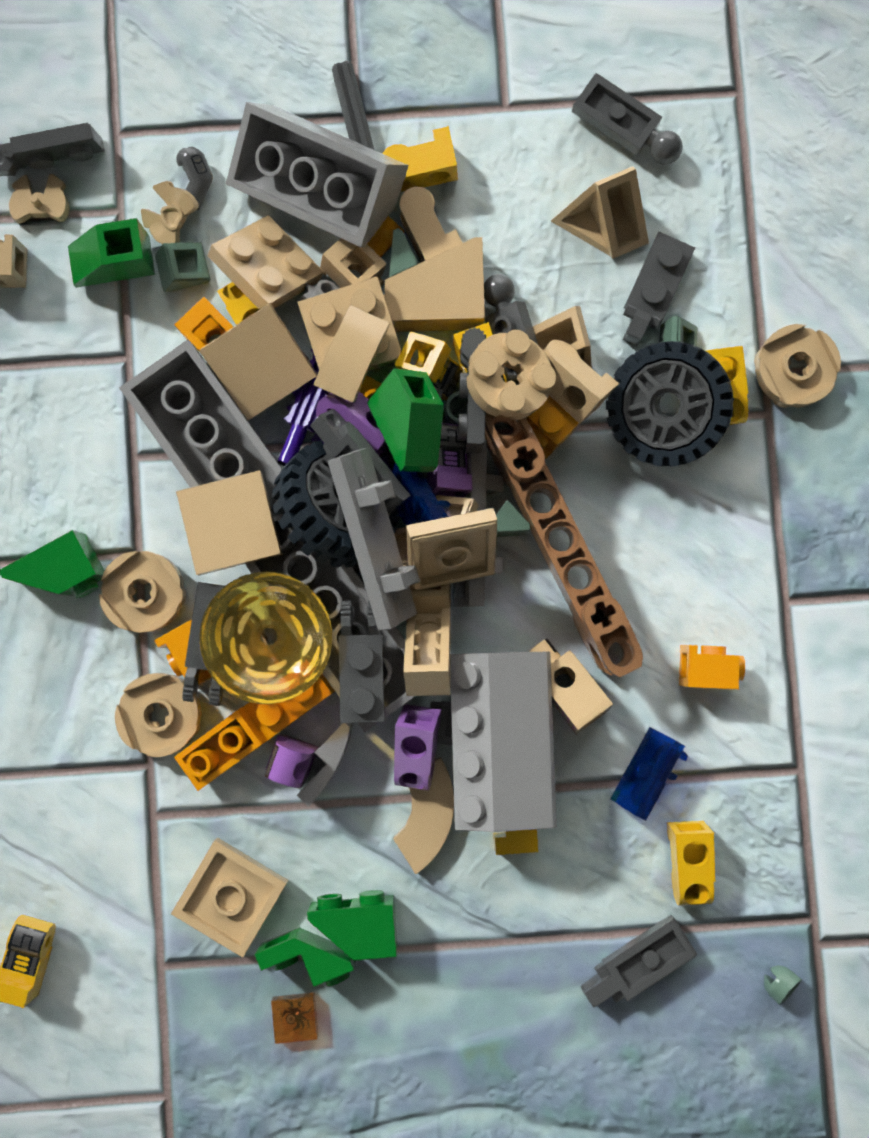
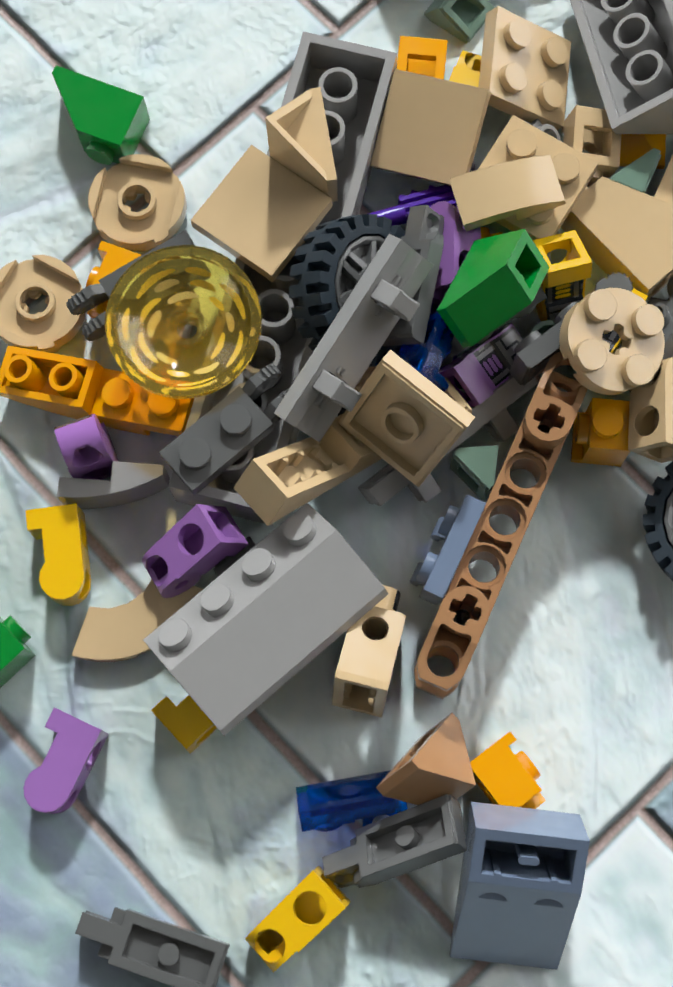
camera: 55 degrees right, 10 degrees down
none -> medium lavender leg [23,707,109,814]
none -> yellow leg [25,503,91,606]
none -> tan slope [265,87,338,202]
none -> dark grey hinge [322,794,467,888]
none -> medium nougat slope [376,712,476,805]
none -> sand blue plate [410,495,486,606]
none -> sand blue slope [449,802,590,970]

